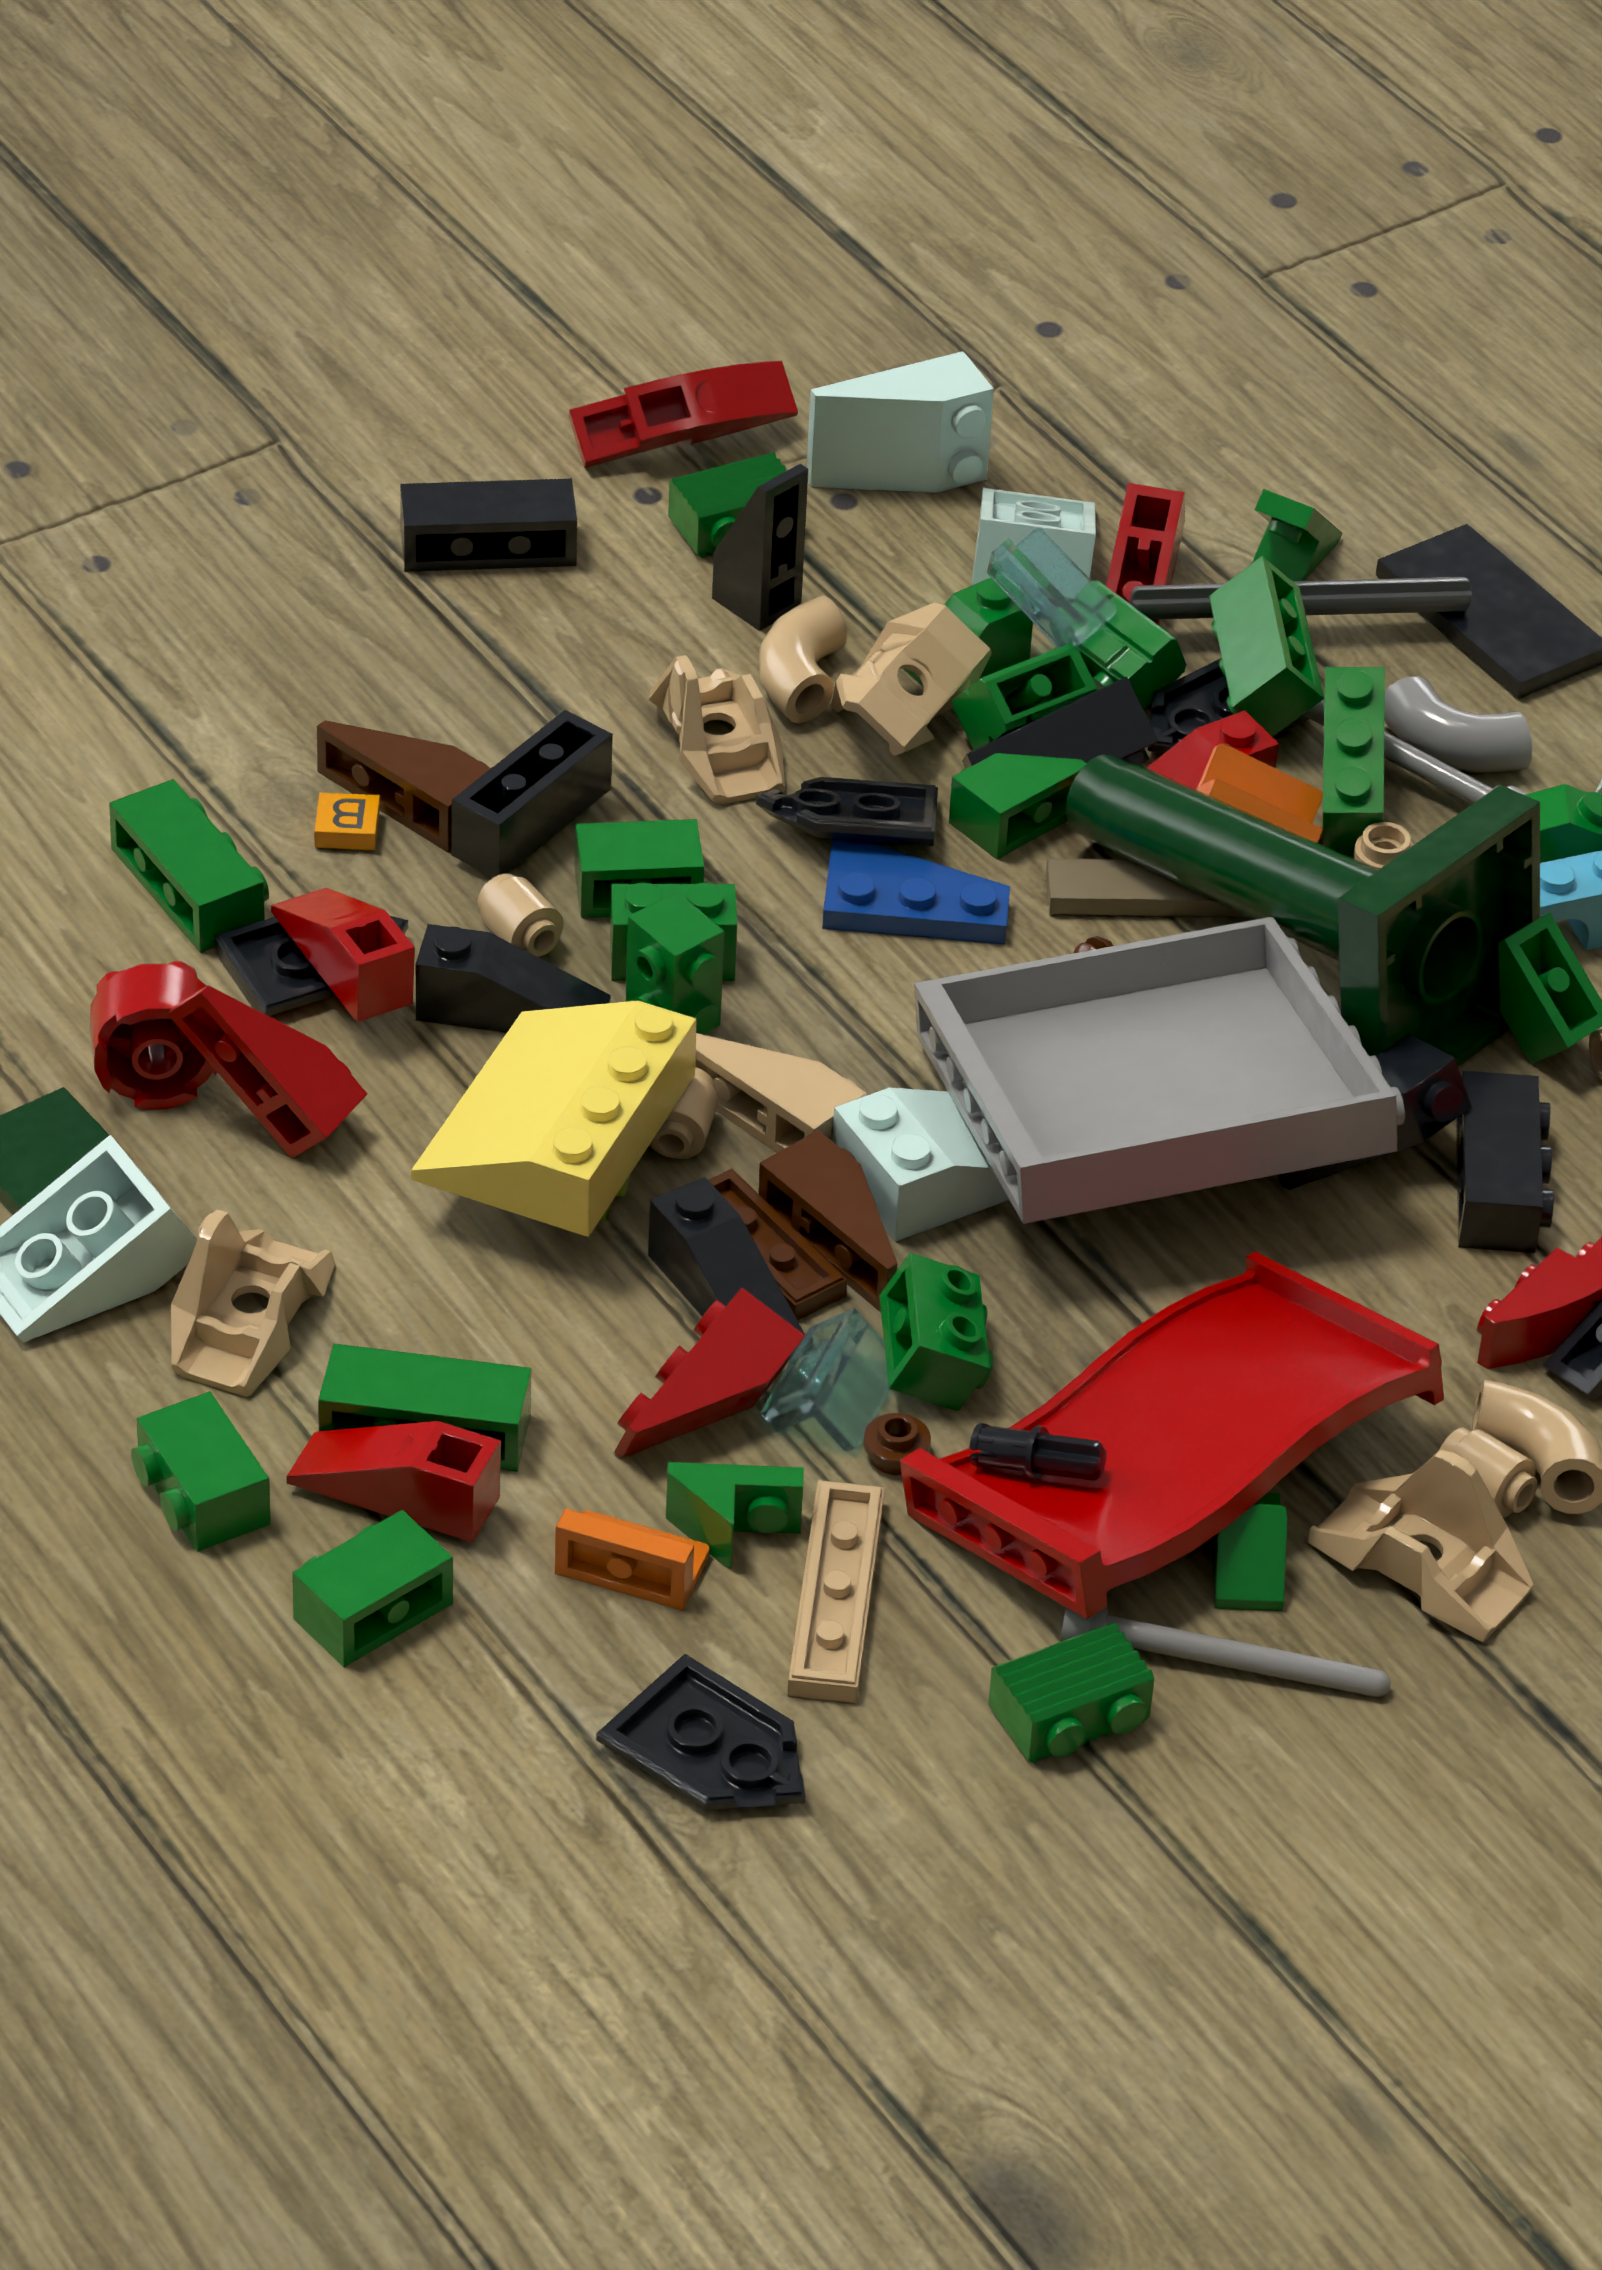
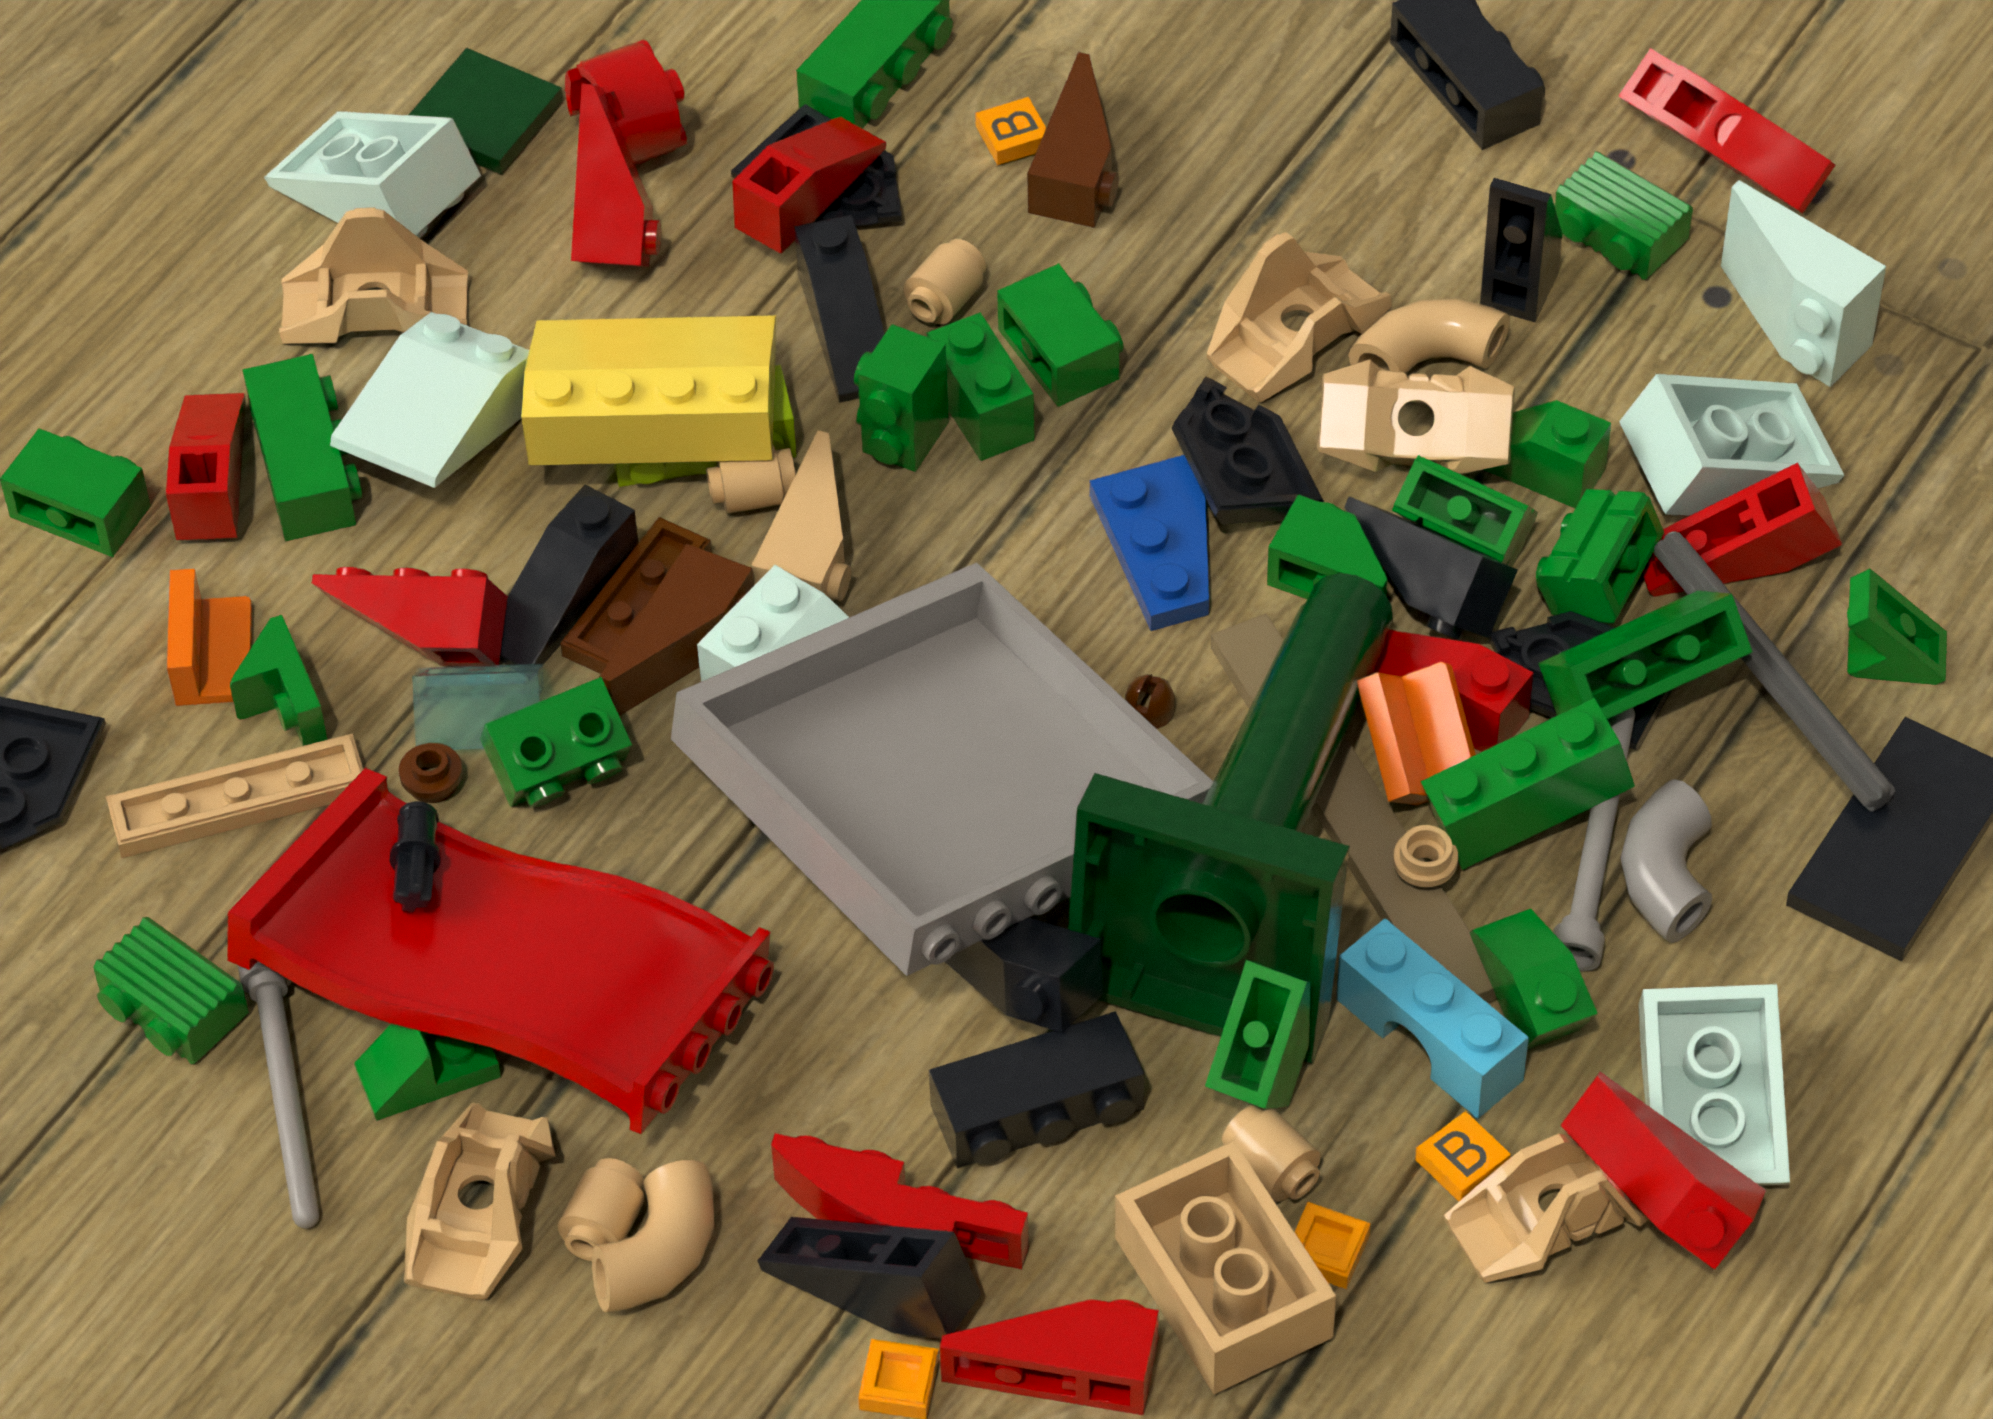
camera: 70 degrees right, 10 degrees up
green brick [131,1391,271,1552] -> none
black brick [452,710,613,878] -> none
clear light blue panel [987,528,1116,648] -> none
none -> light aqua slope [330,312,529,488]

